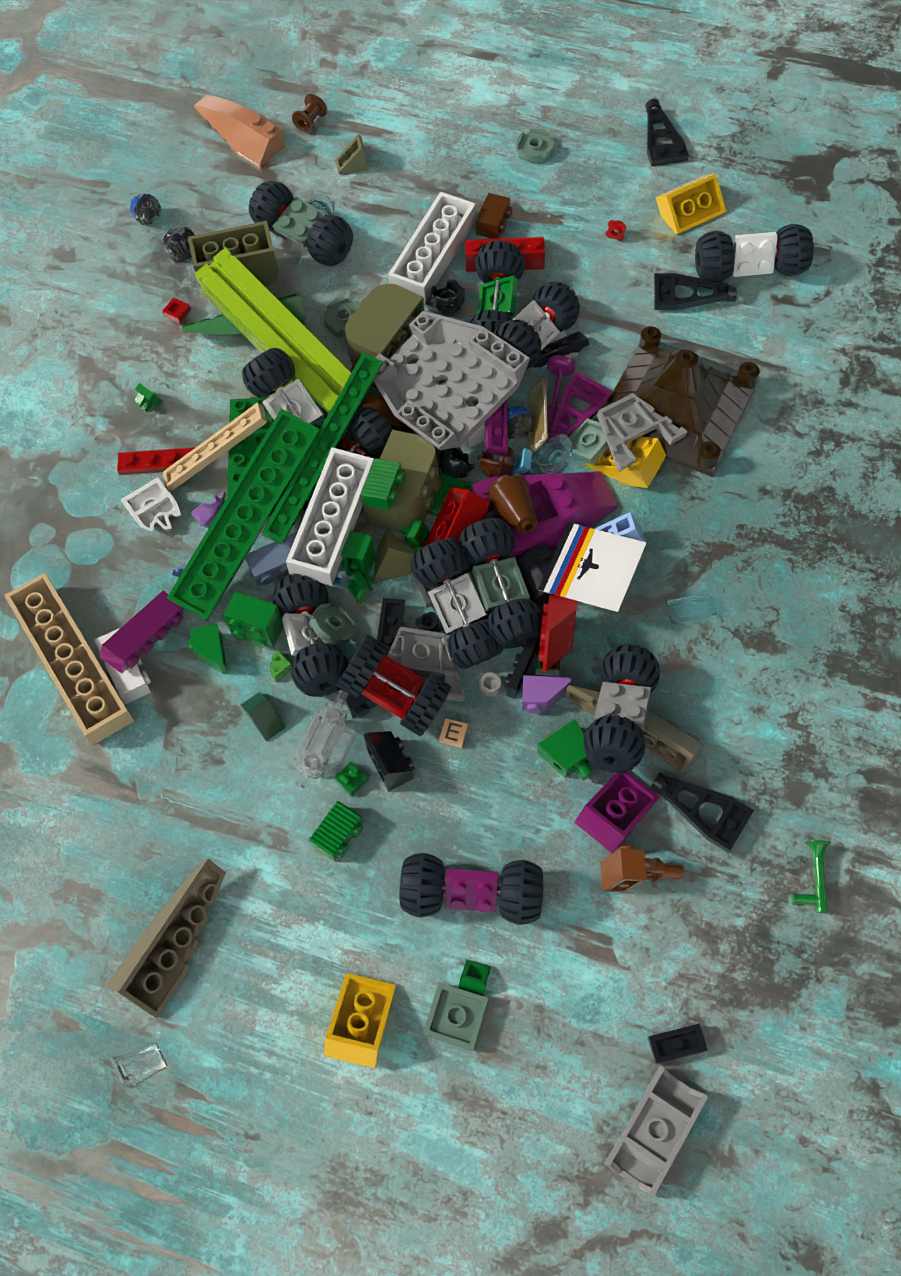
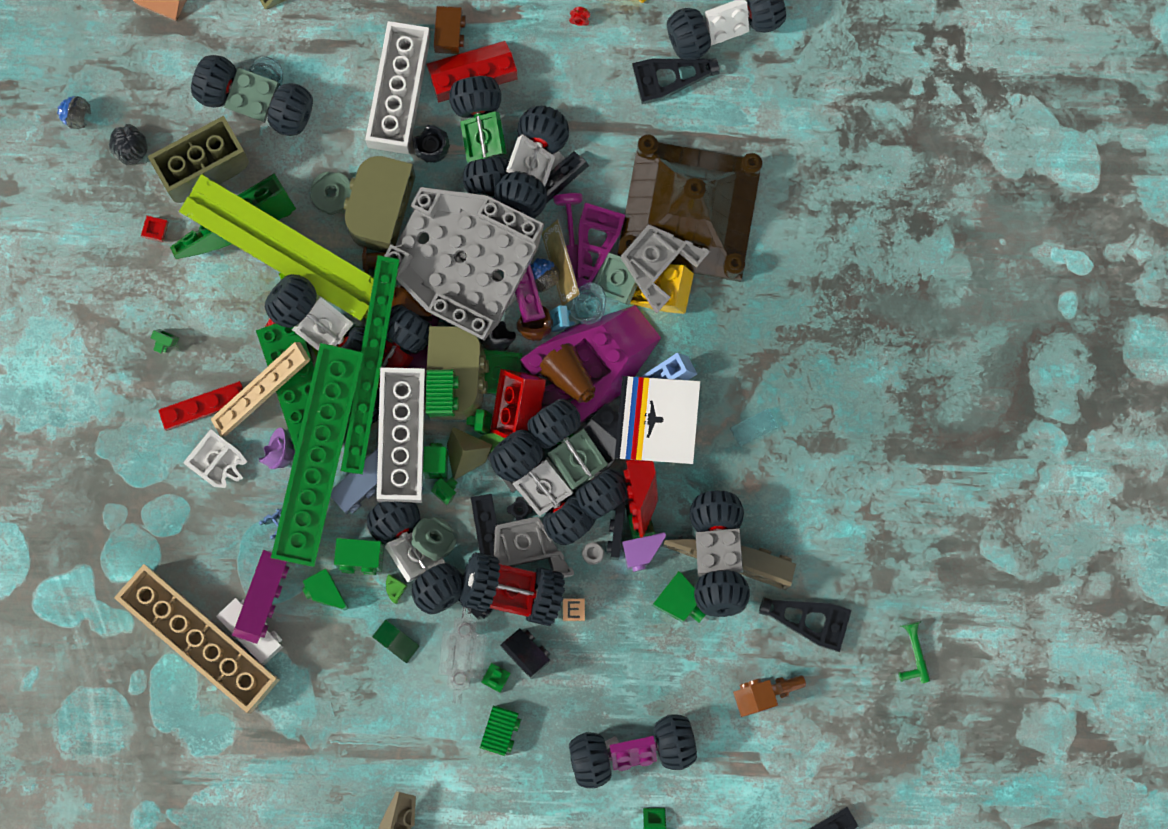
camera: 25 degrees left, 15 degrees up
magenta slope [574,772,660,853] -> none

